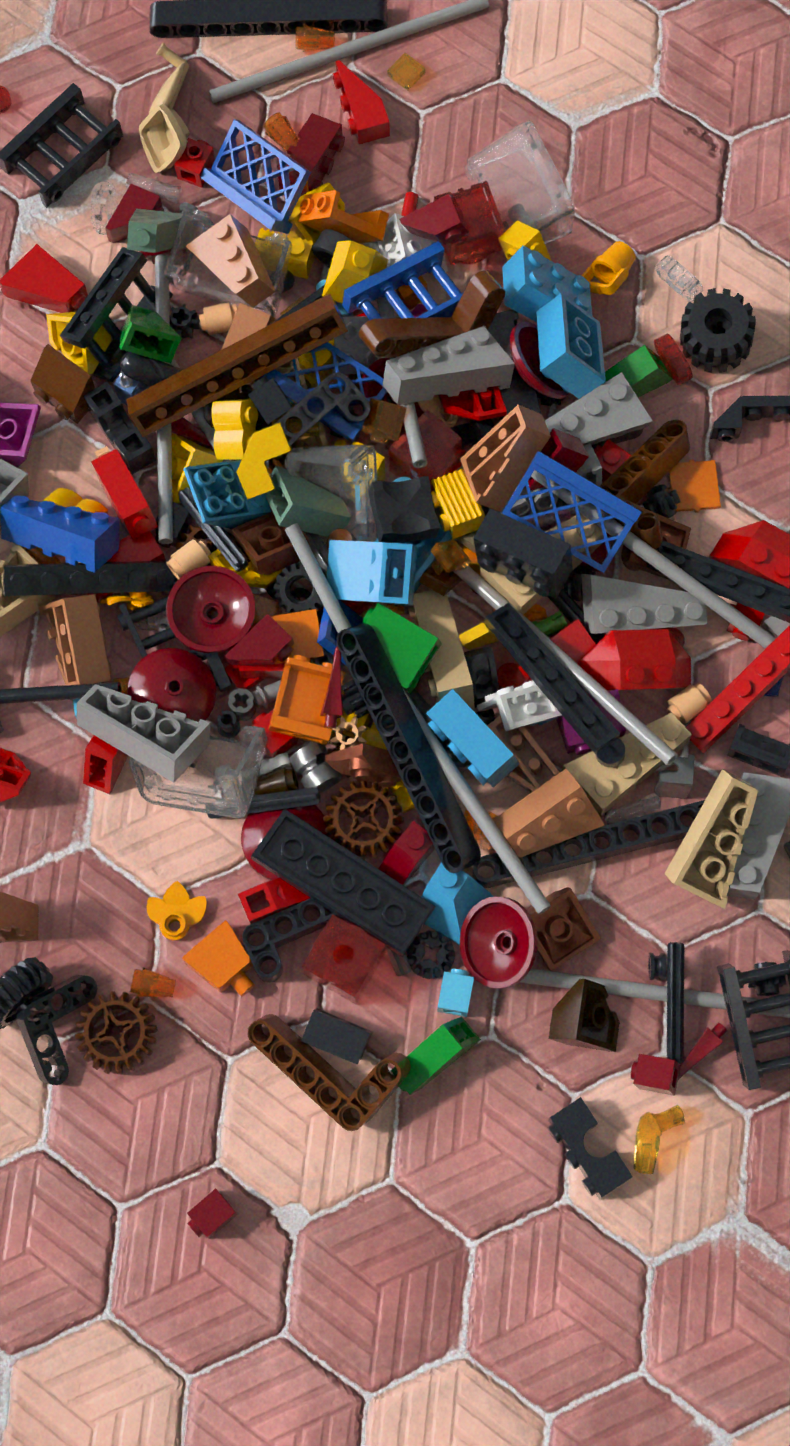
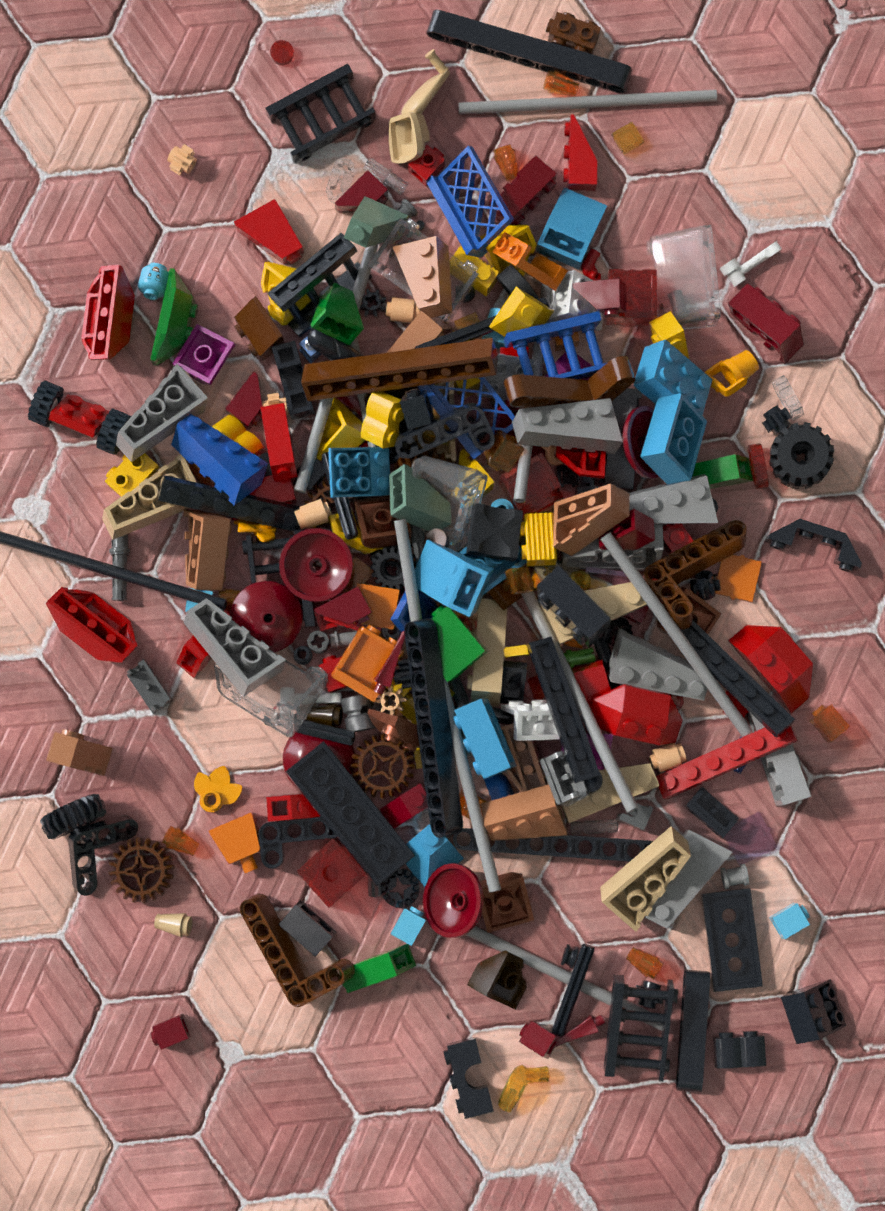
camera: 15 degrees right, 10 degrees up
yellow tile [236,422,291,500] -> none
blue fence [502,451,642,573] -> none
none -> dark grey hinge [126,659,173,714]
none -> tan cone [154,913,192,938]
none -> dark red slope [225,371,263,430]
none -> blue brick [484,773,514,801]
none -> dark azure slope [536,187,607,270]
none -> dark grey hinge [540,751,590,807]
none -> clear orange cone [626,947,664,980]
none -> white brick [720,241,782,287]
none -> dark red wedge [728,283,804,365]
none -> black gear [762,405,792,435]

